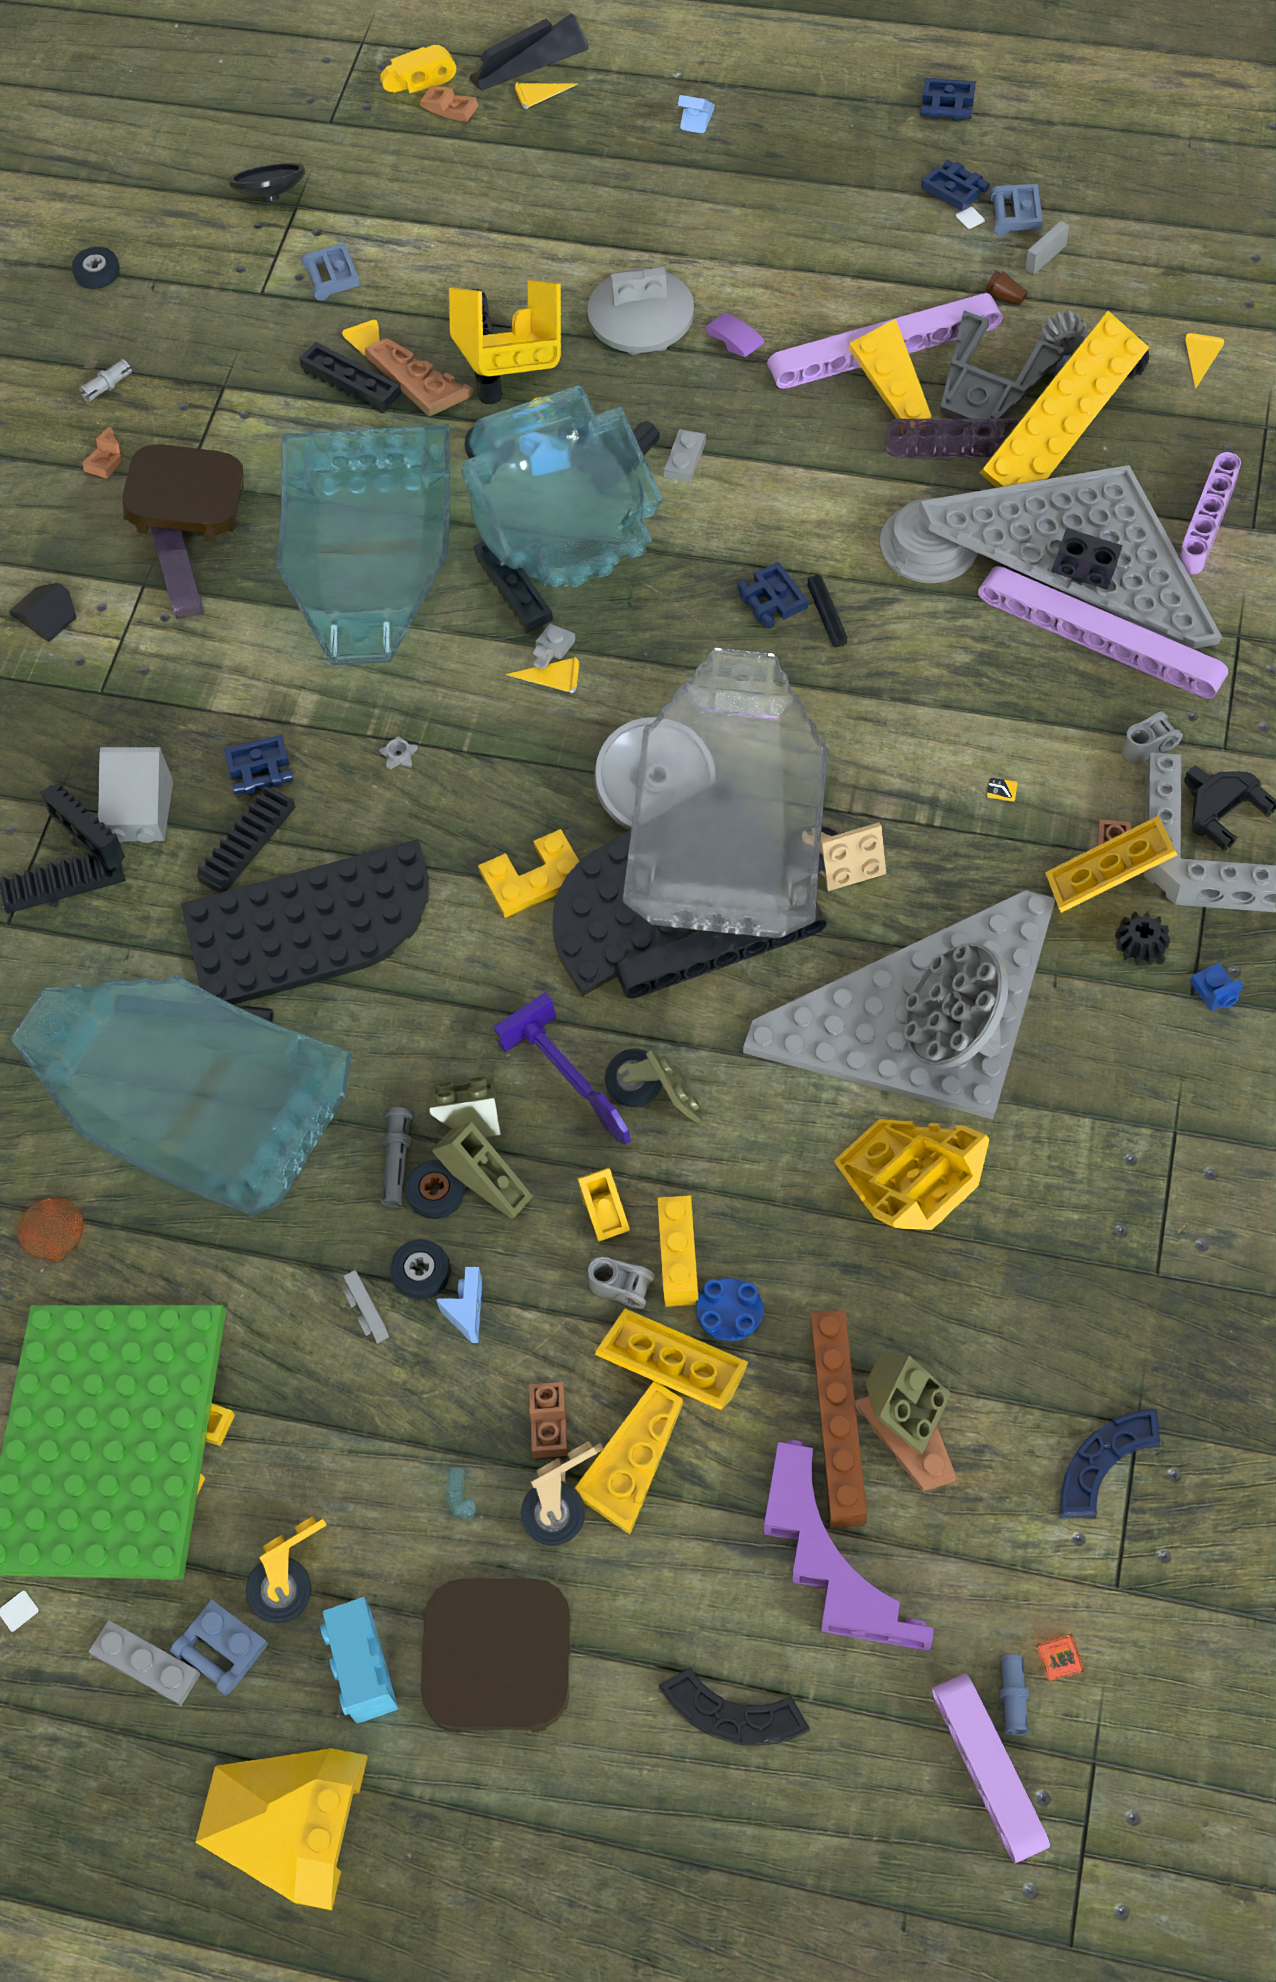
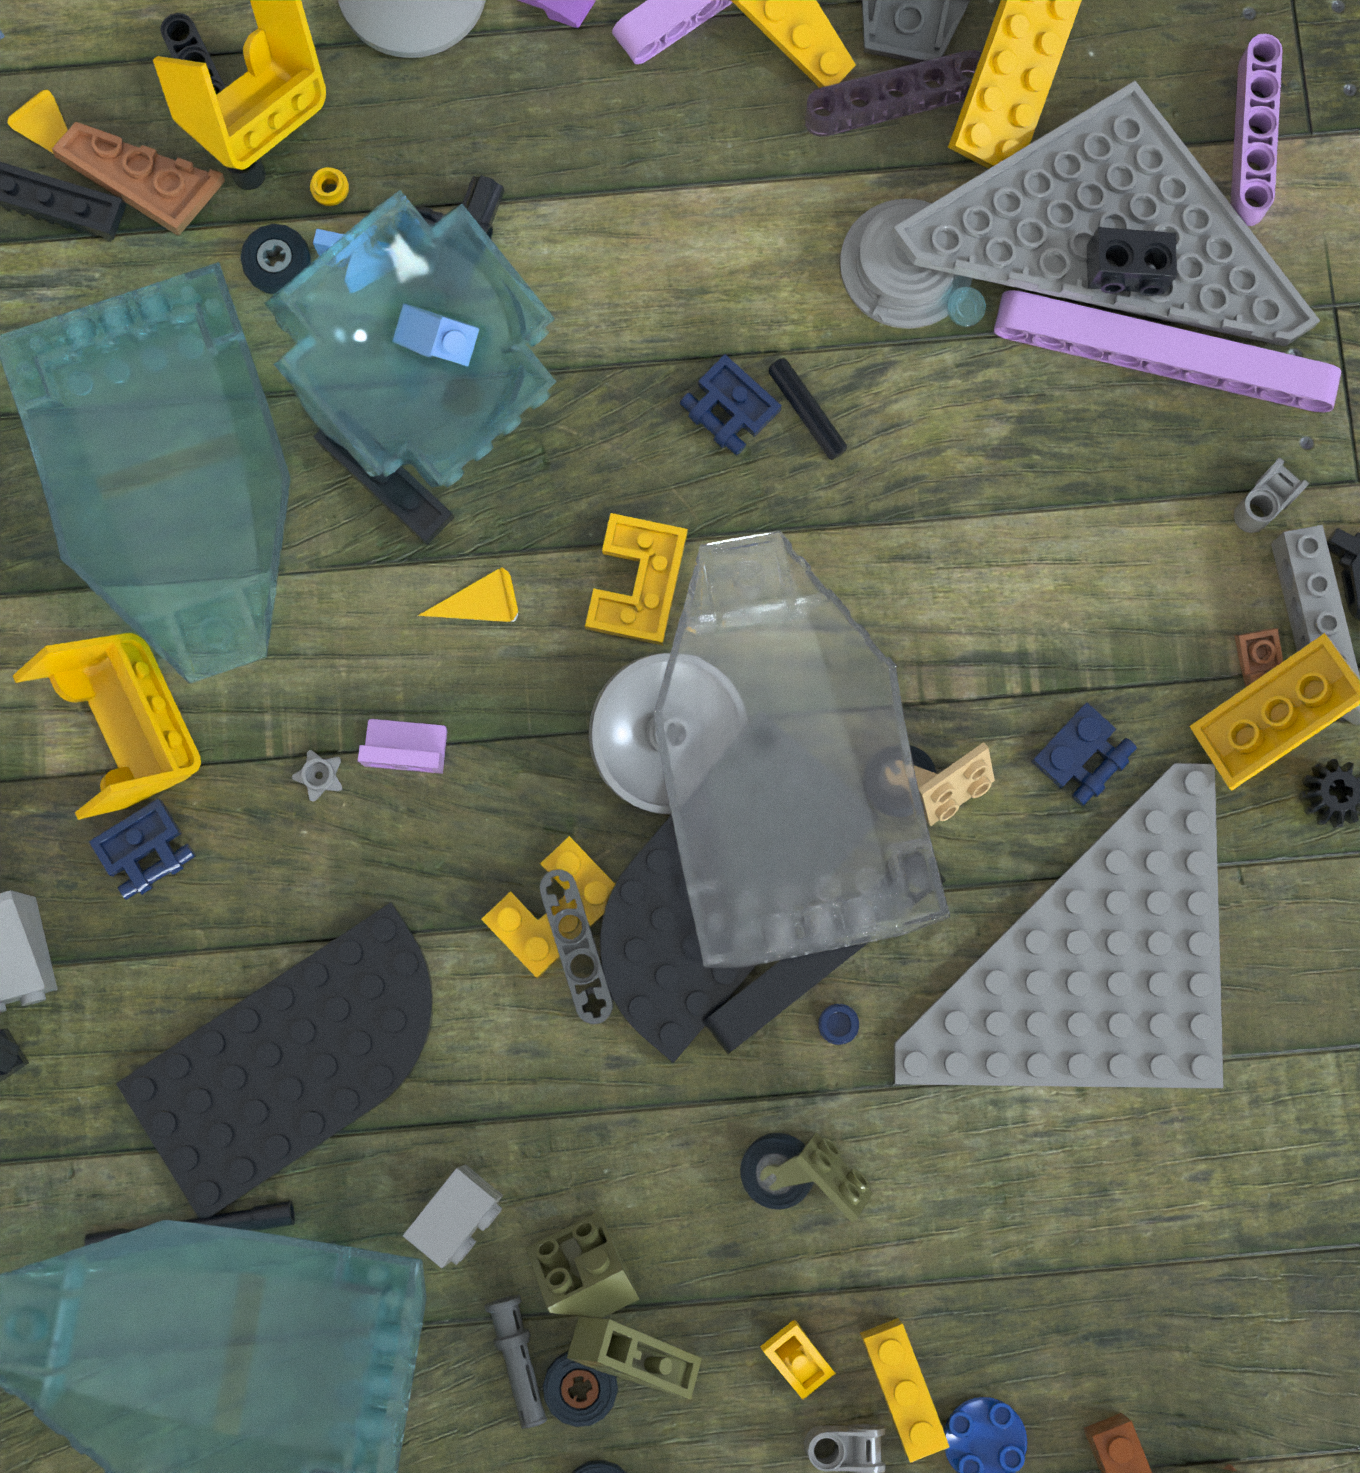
camera: 20 degrees left, 20 degrees up
black gear [197,786,296,893] -> none
dark purple piece [493,992,631,1145] -> none
light grey plate [533,624,575,670] -> none
light grey plate [664,429,706,483] -> none
yellow wedge [834,1119,989,1230] -> none
light grey bracket [904,943,1008,1069] -> none
sticker [987,778,1018,802] -> none
none -> yellow windscreen [13,633,201,820]
none -> lavender panel [358,719,447,774]
none -> light blue slope [392,303,479,366]
none -> light grey piece [403,1164,503,1268]
none -> dark grey beam [540,869,614,1024]
none -> yellow plate [585,513,688,646]
none -> dark blue tile [818,1004,859,1045]
none -> clear light blue plate [947,287,986,327]
none -> dark blue plate [1031,702,1137,806]

